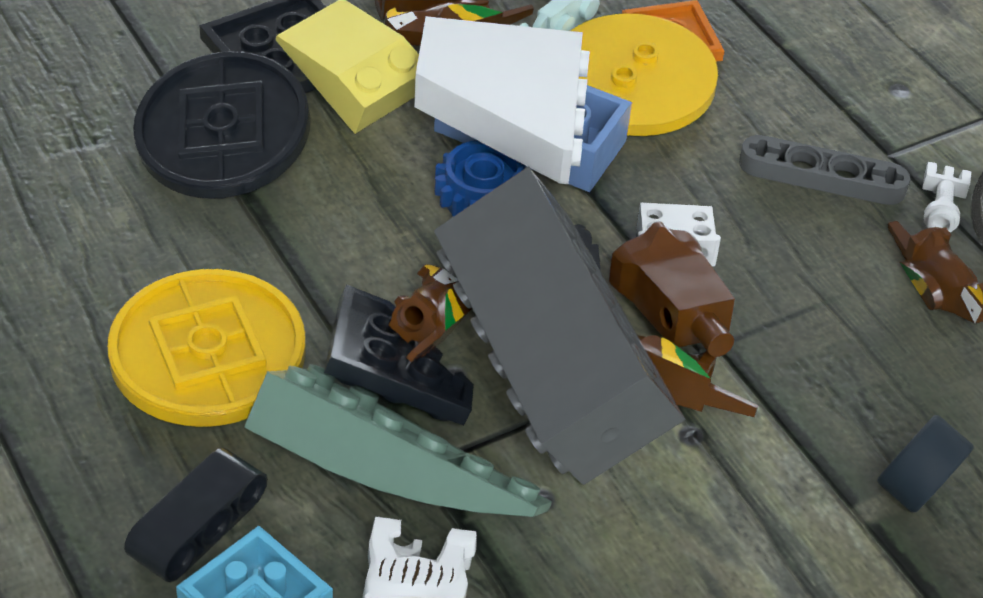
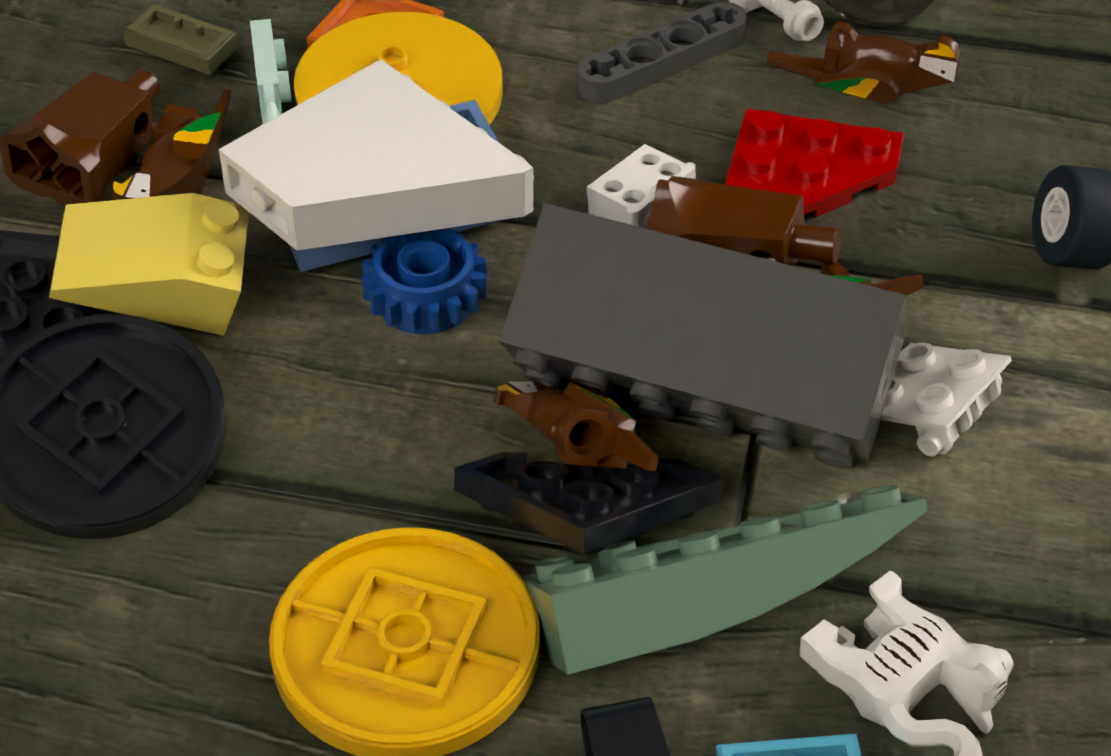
camera: 45 degrees left, 0 degrees up
none -> red plate [725,108,904,218]
none -> white hinge [881,343,1012,457]

